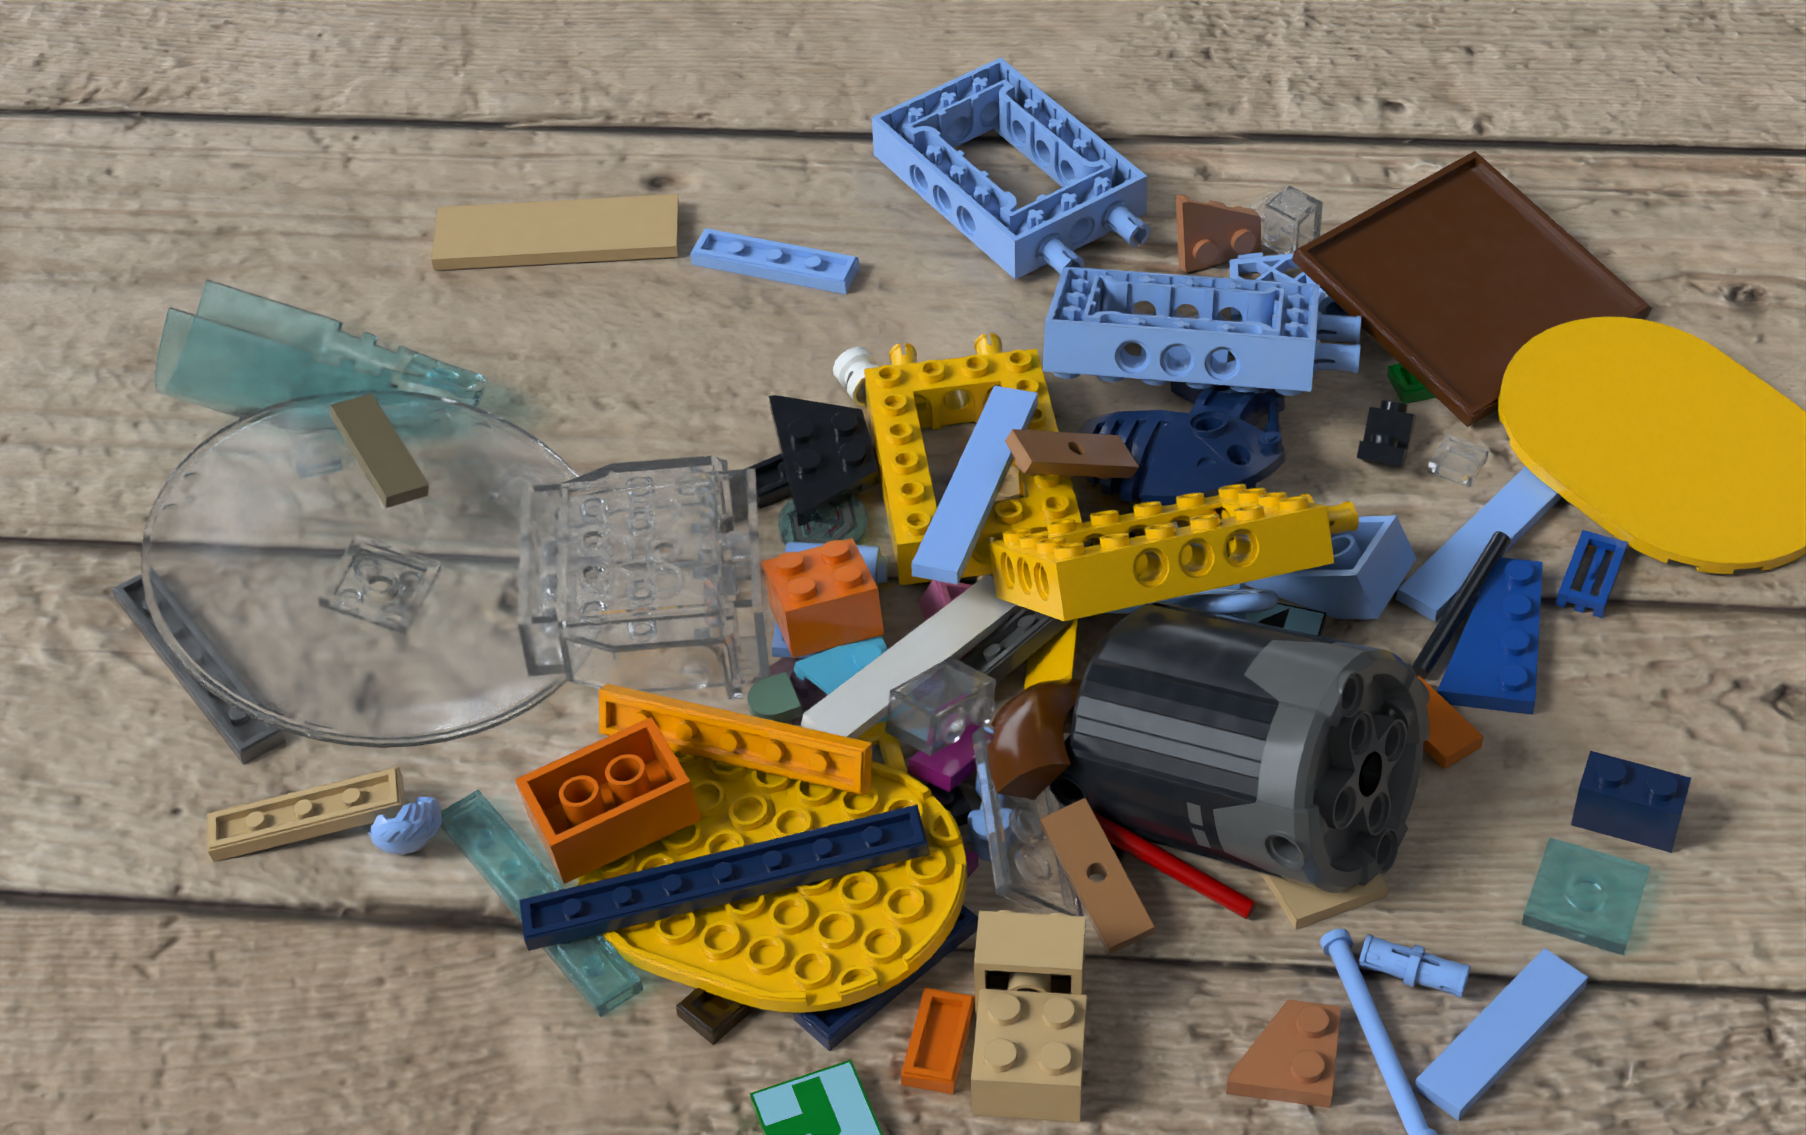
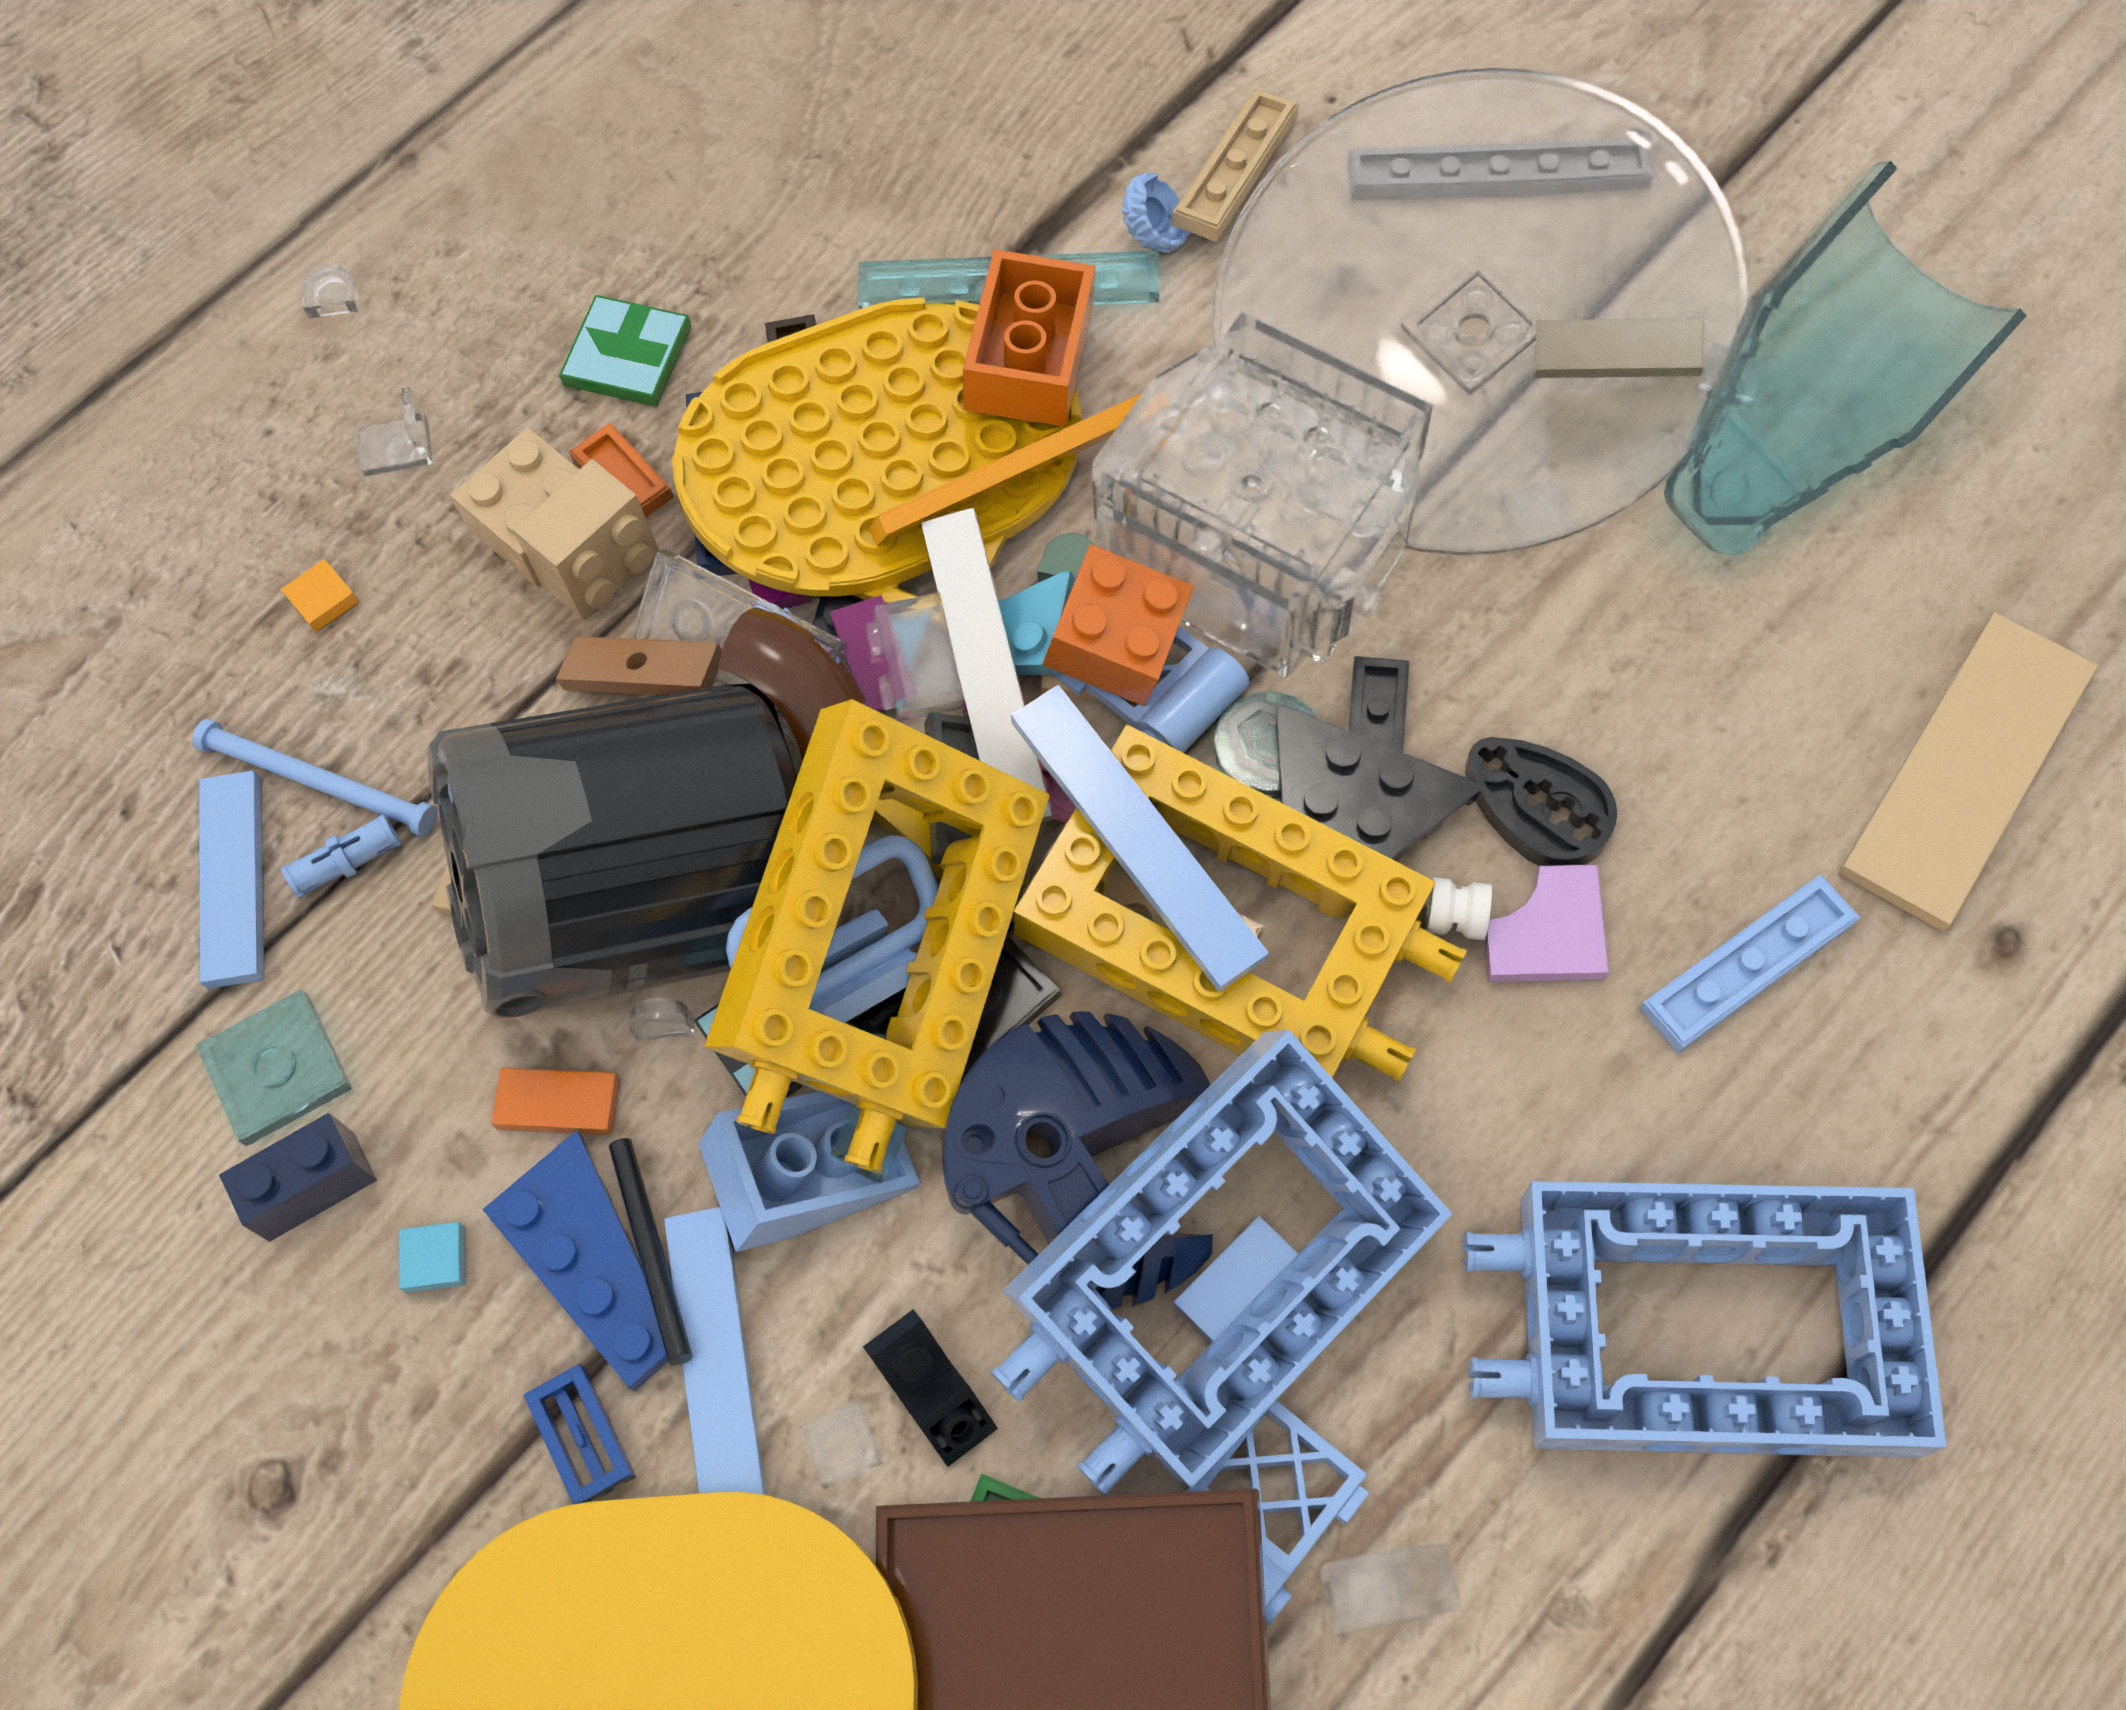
camera: 130 degrees right, 20 degrees up
dark blue tile [519,805,930,951] -> none
medium nougat tile [1005,429,1139,479] -> none
nougat wing [1176,194,1262,273] -> none
nougat wing [1226,999,1341,1108] -> none
none -> medium azure tile [399,1222,466,1293]
none -> black piece [1465,737,1617,866]
none -> lavender tile [1485,865,1609,982]

